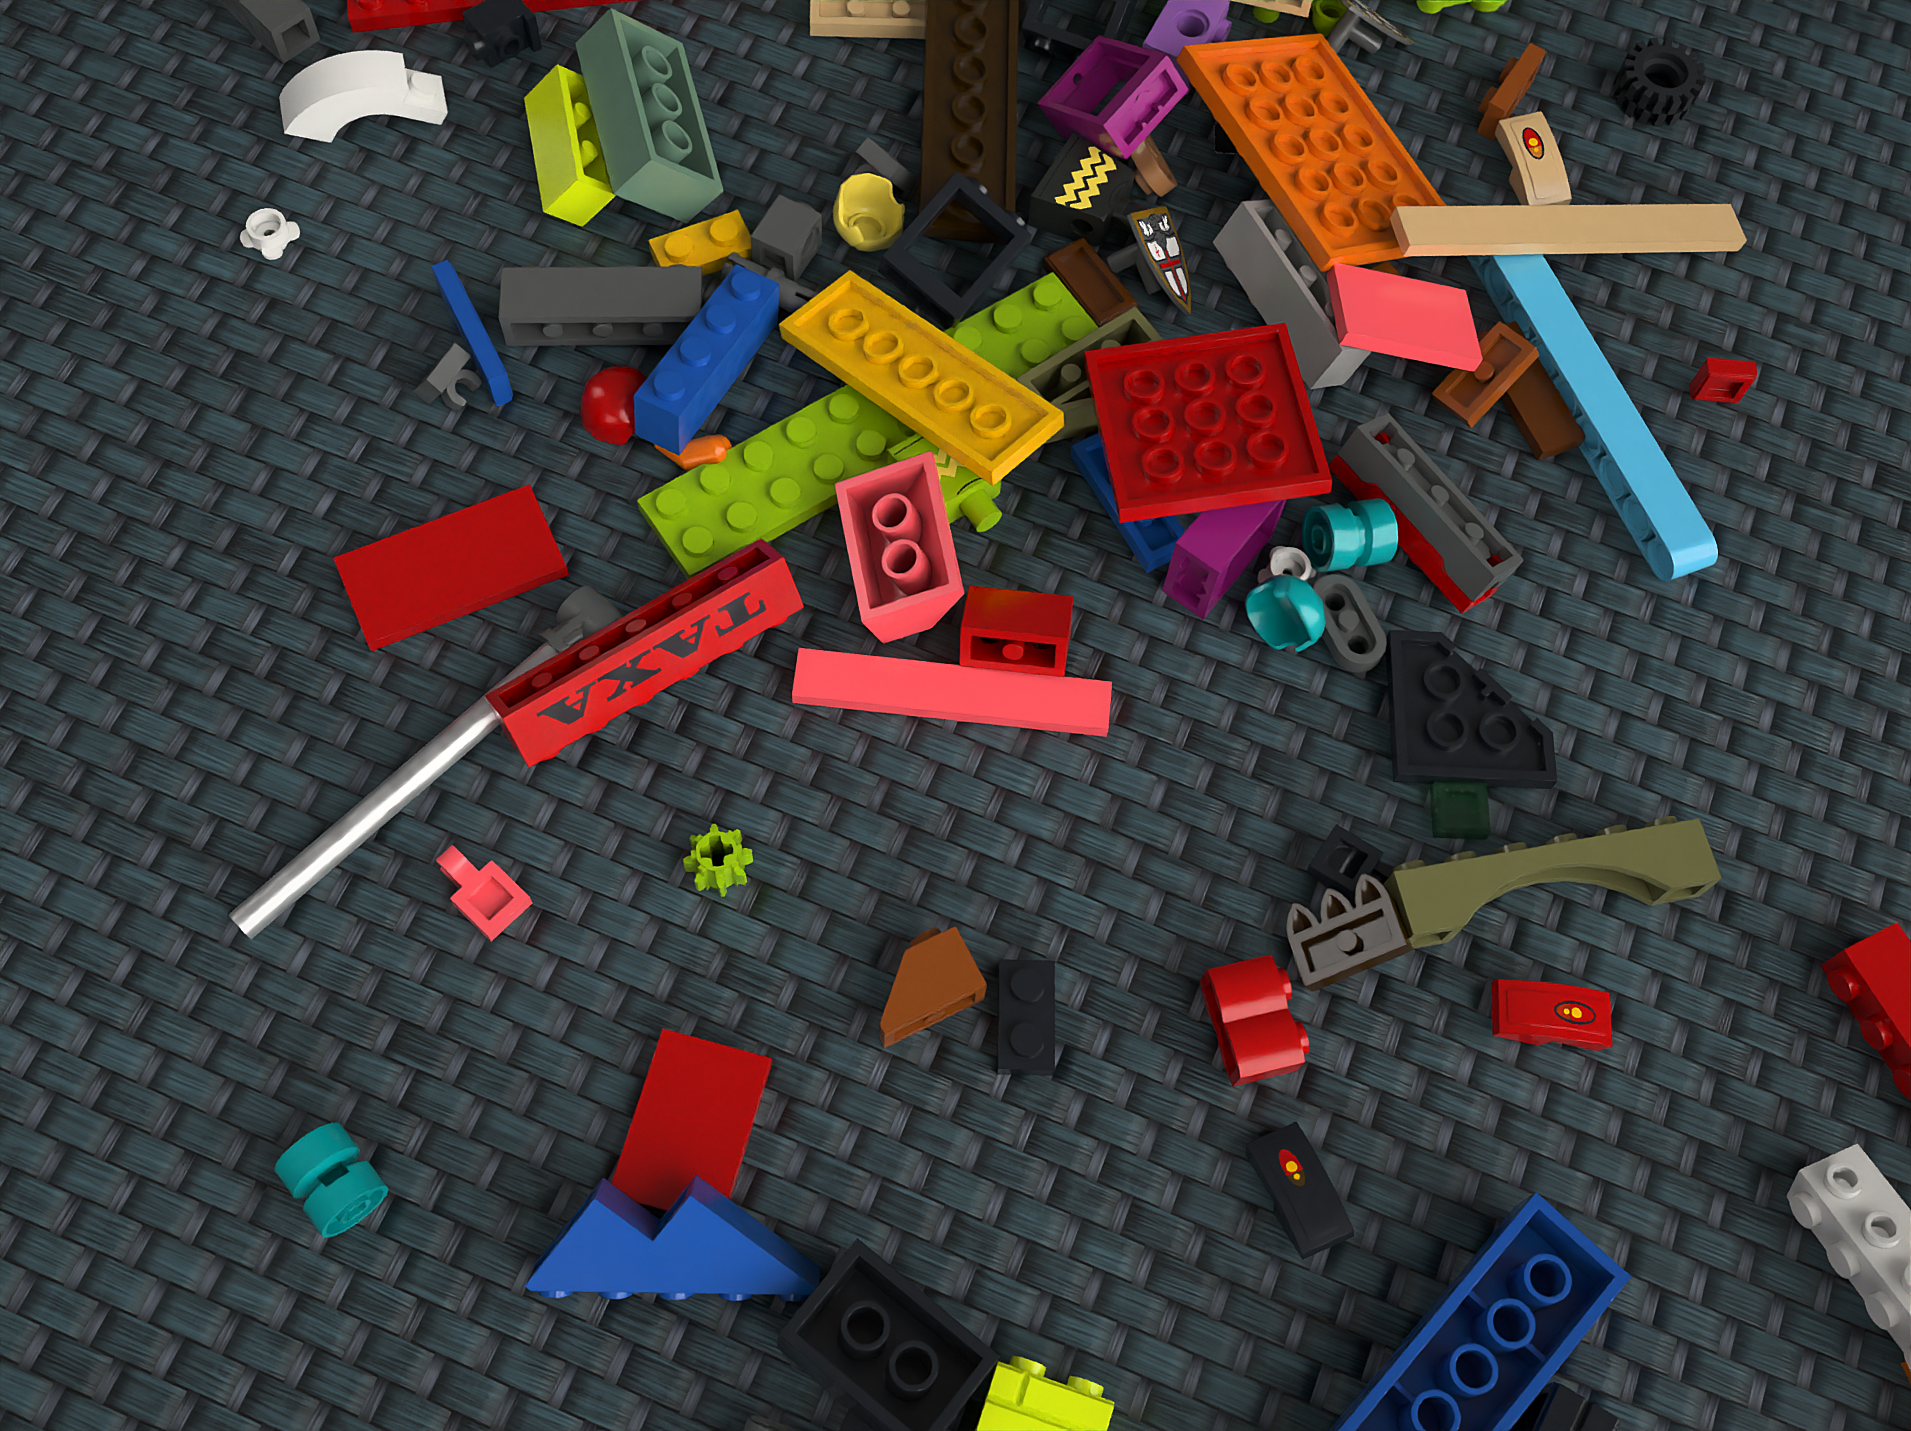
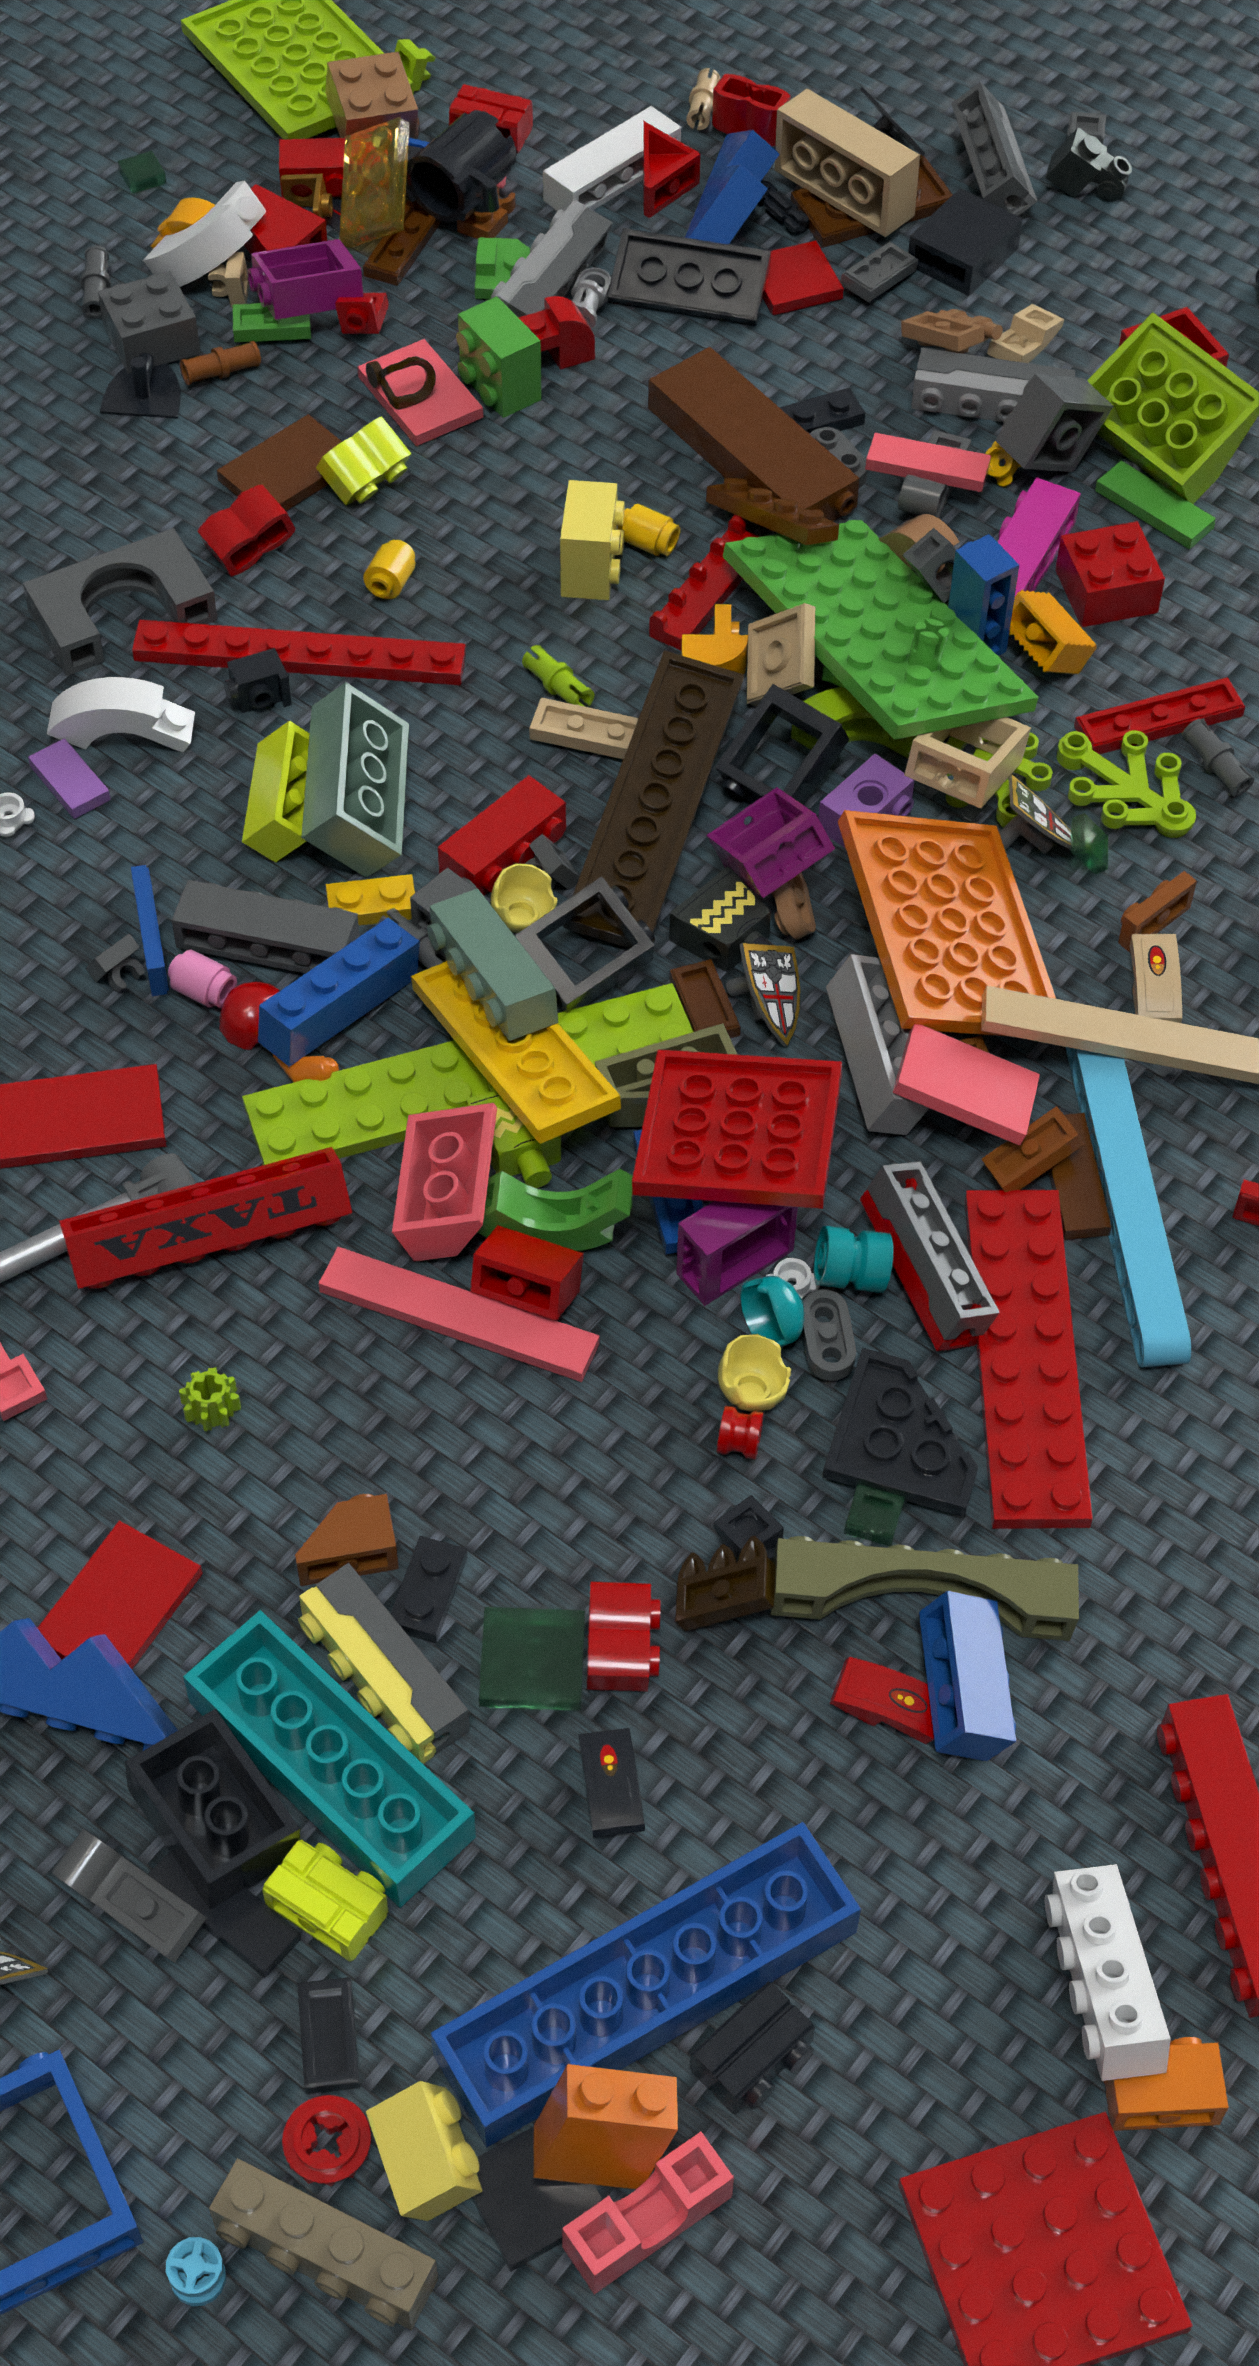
camera: 20 degrees right, 10 degrees down
none -> medium lavender tile [28,738,111,819]
none -> bright pink brick [168,949,237,1008]
none -> teal brick [183,1610,476,1908]
none -> piece [298,1563,470,1764]
none -> sand green brick [427,888,558,1041]
none -> red brick [438,775,566,896]
none -> bright green arch [477,1169,633,1251]
none -> clear green tile [479,1607,585,1710]
none -> red wheel [717,1406,764,1460]
none -> light yellow hair [718,1334,791,1412]
none -> brick [919,1591,1016,1761]
none -> red plate [964,1190,1093,1529]
none -> clear green tile [1071,813,1108,874]

